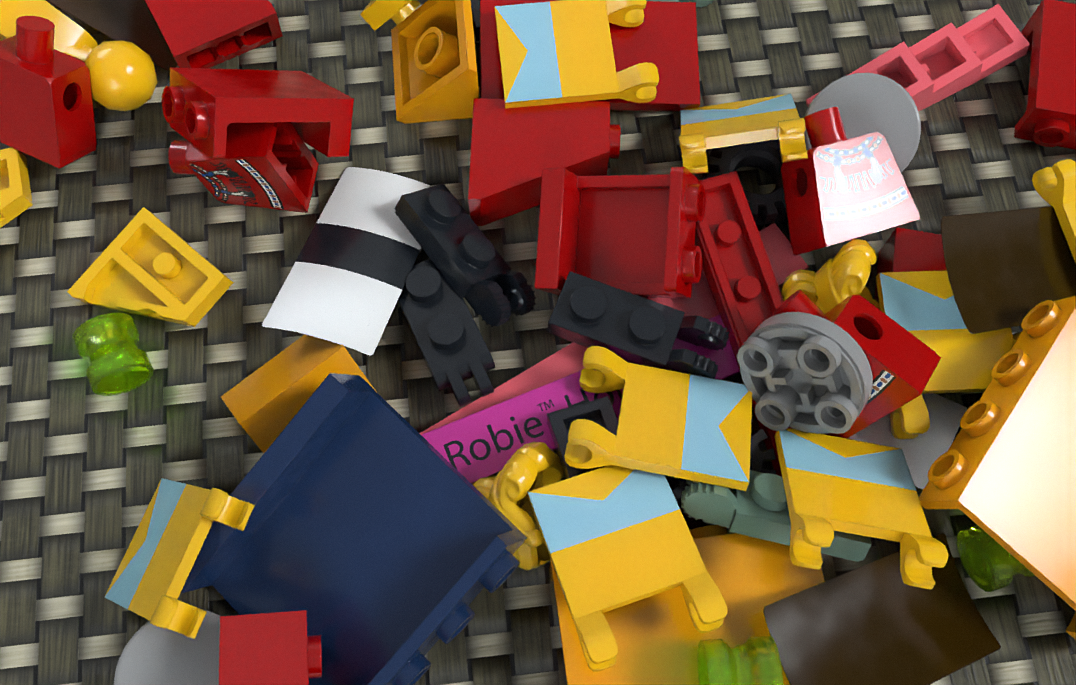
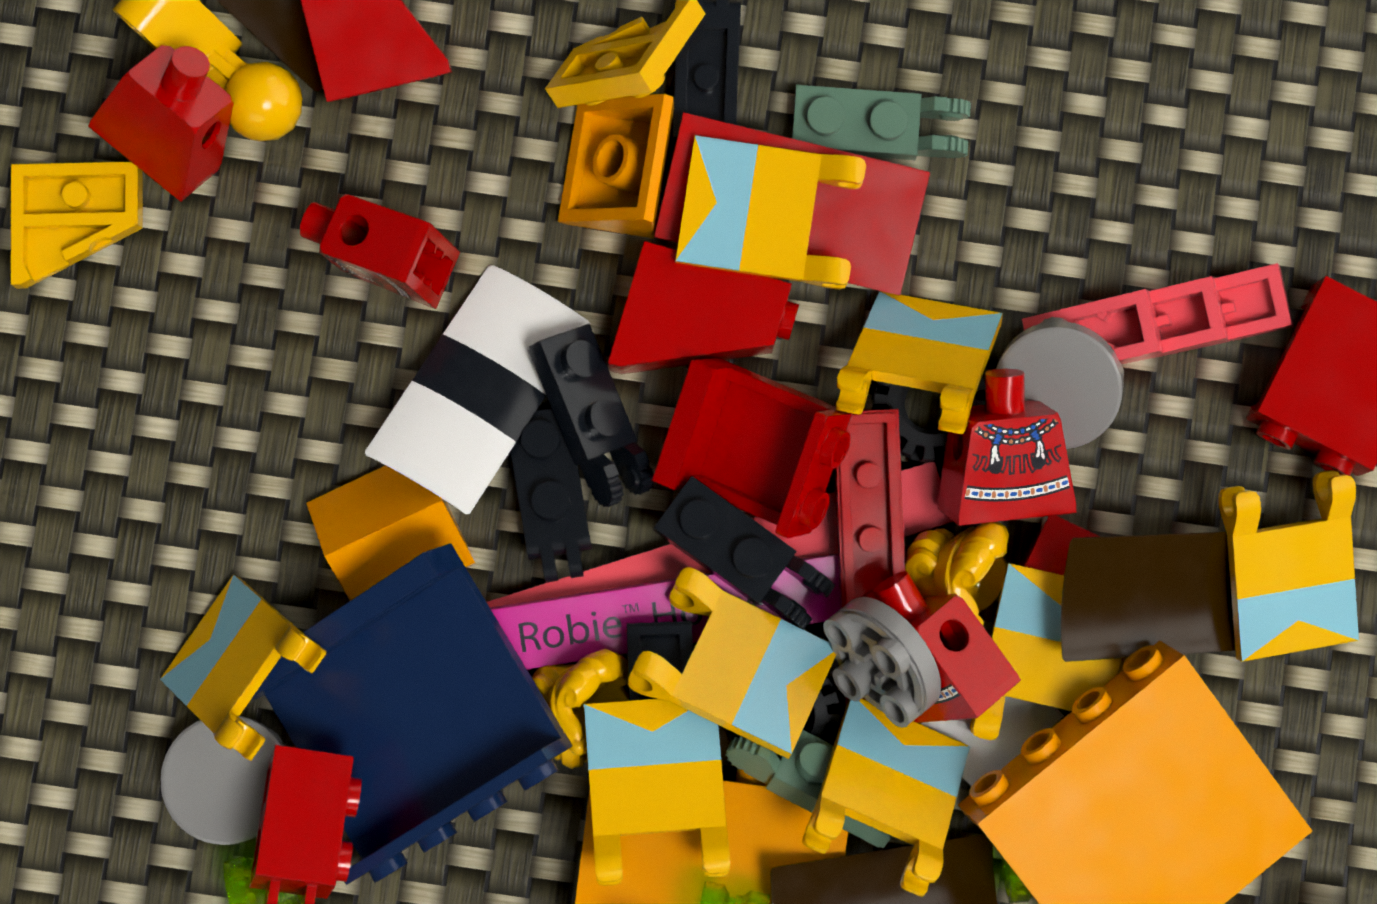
camera: 15 degrees right, 15 degrees up
yellow wing [67,207,234,327] -> none
clear neon green wheel [73,313,154,396] -> none
red panel [162,67,354,158] -> none

